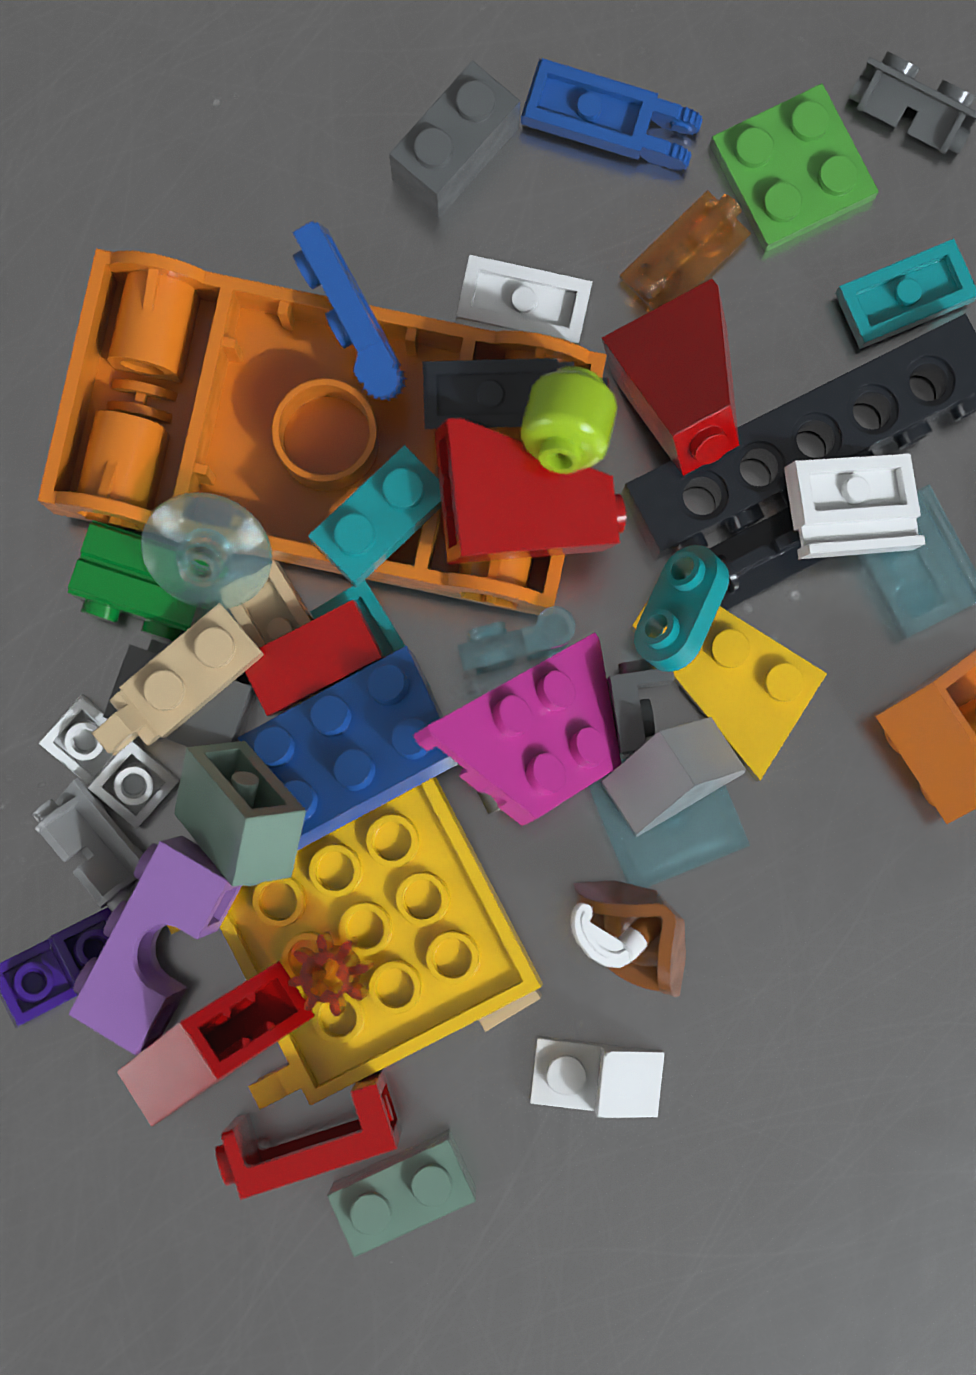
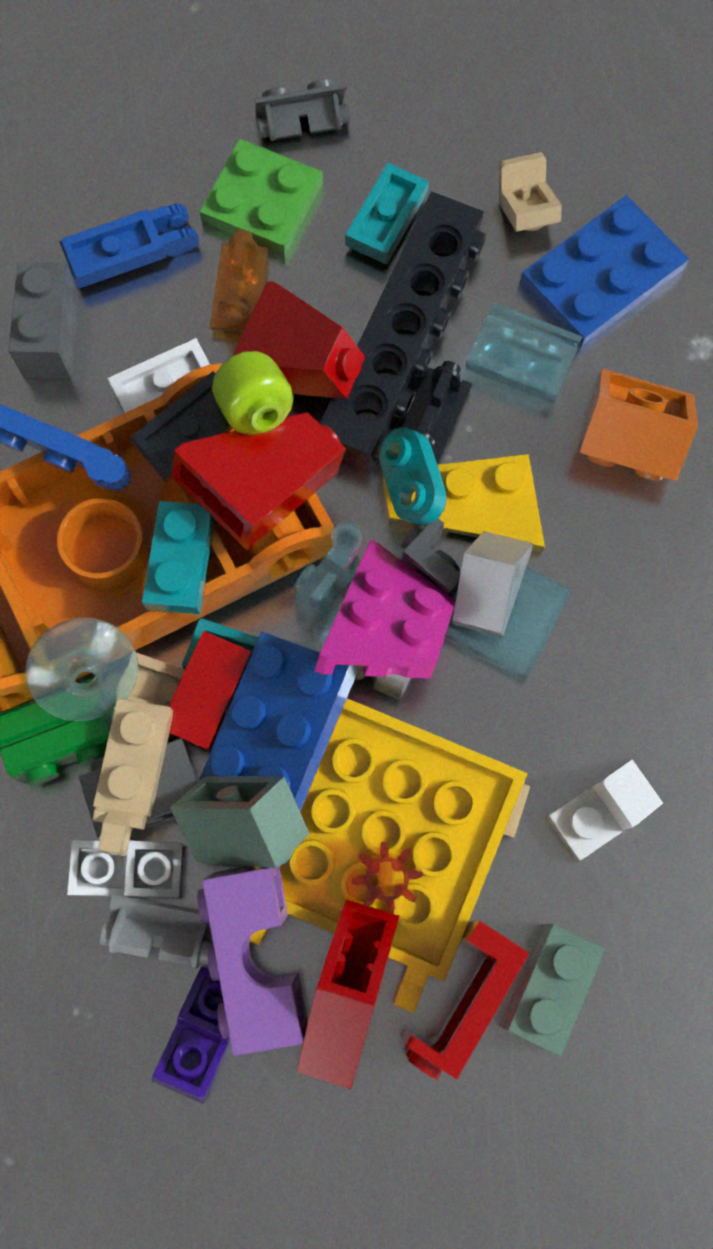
camera: 40 degrees left, 10 degrees down
dark orange hat [570,880,686,997] -> none
white plate [784,454,925,559] -> none

